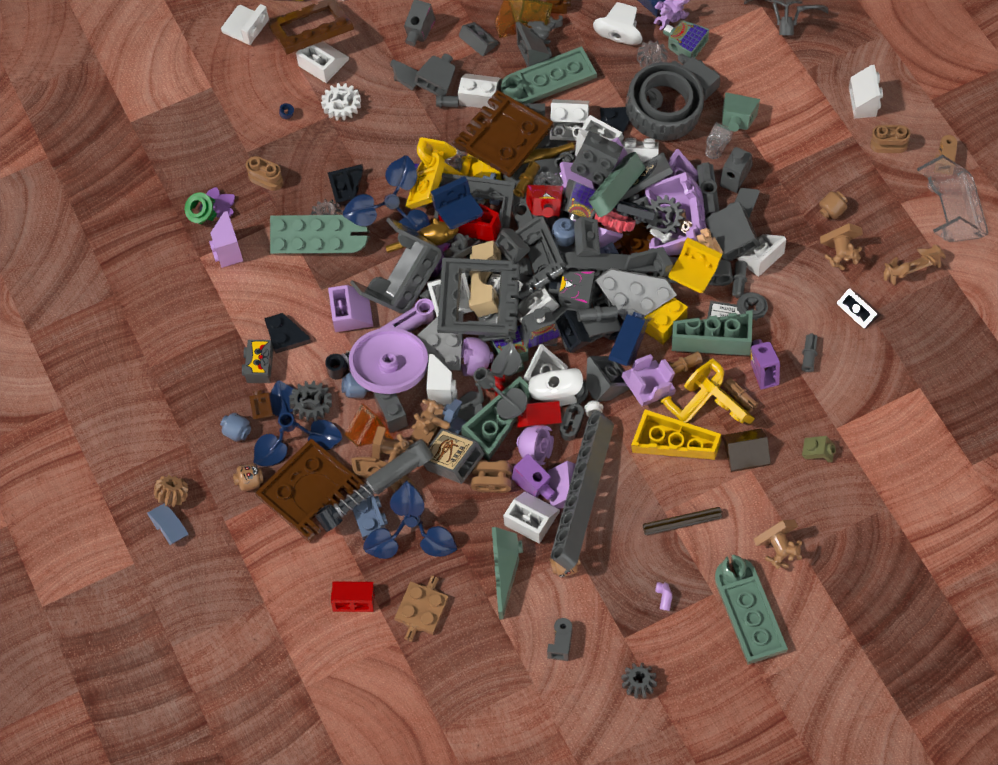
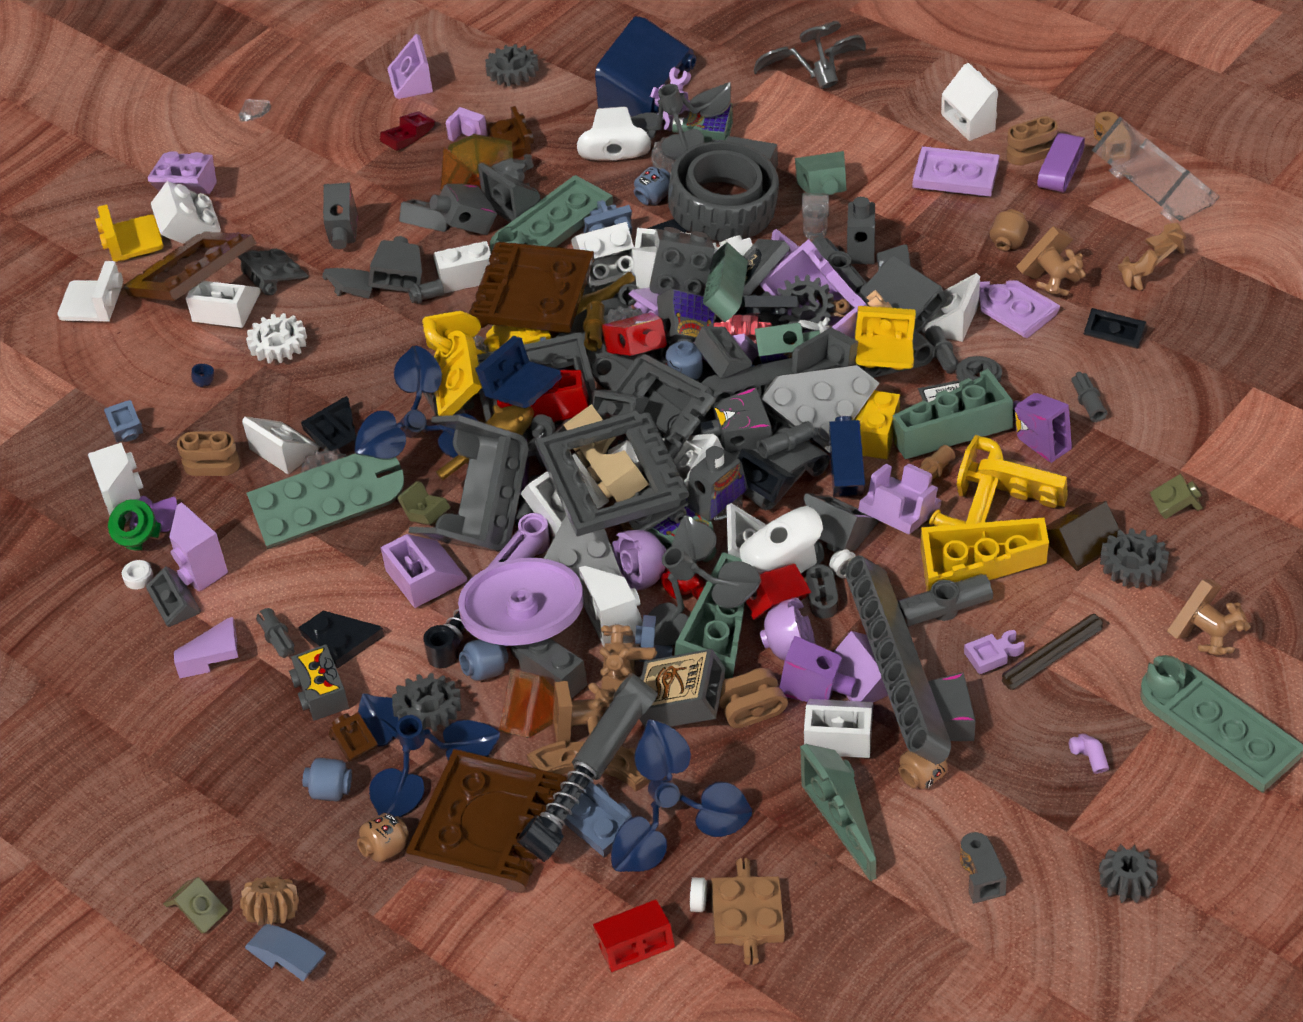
camera: 25 degrees left, 15 degrees down
none -> white slope [88,443,143,524]
none -> sand blue bracket [104,399,143,442]
none -> white tile [122,560,154,589]
none -> dark grey slope [145,566,201,627]
none -> olive bracket [163,877,228,934]
none -> lavender slope [174,617,238,678]
none -> dark grey hinge [238,248,309,295]
none -> white slope [242,416,320,475]
none -> dark grey axle [256,608,295,658]
none -> olive bracket [398,481,451,525]
none -> dark grey torso [430,183,497,235]
none -> sand blue hips [583,200,632,235]
none -> dark grey plant [630,82,731,159]
none -> sand blue head [633,167,670,205]
none -> white tile [690,877,707,912]
none -> sand green torso [755,323,820,364]
none -> dark grey piece [898,574,993,627]
none -> lavender plate [913,146,1000,196]
none -> dark grey torso [928,673,976,741]
none -> lavender plate [964,630,1025,675]
none -> lavender tile [979,280,1060,338]
none -> medium lavender beam [1037,132,1085,193]
none -> dark grey gear [1100,528,1169,588]

